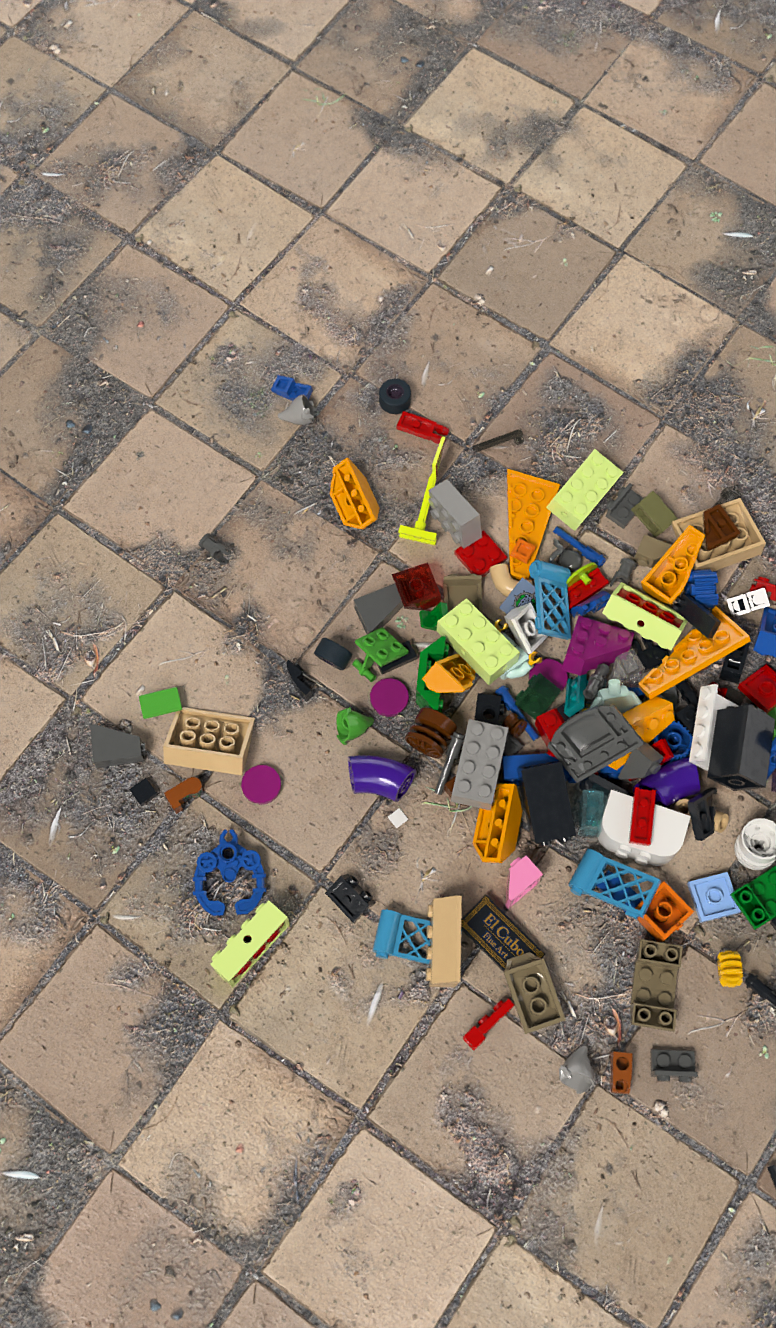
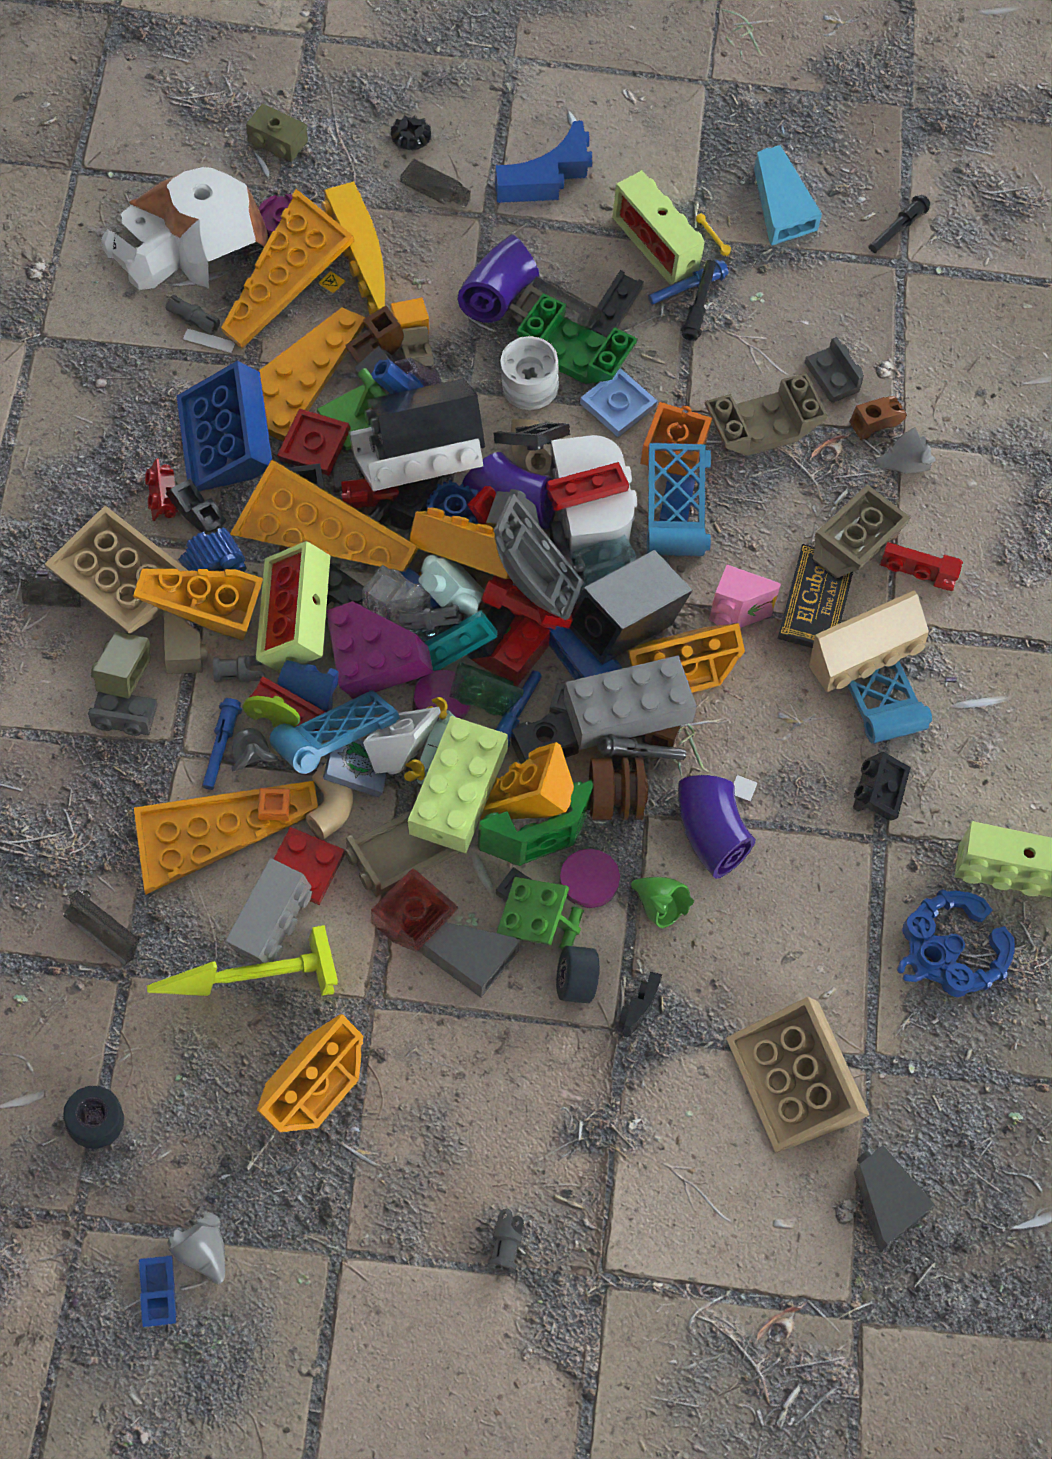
camera: 125 degrees left, 5 degrees down
black tile [129,778,158,806] -> none
bright green slope [139,687,182,719] -> none
dark orange leg [164,777,203,814] -> none
magenta tile [241,765,281,805] -> none
red hinge [396,411,449,444] -> none
green bracket [419,602,448,631] -> none
reddish brown wheel [502,712,527,737] -> none
yellowish green brick [546,449,623,531] -> none
black hinge [672,593,721,638] -> none
reddish brown wing [702,504,741,551] -> none
yellow gear [717,950,743,987] -> none

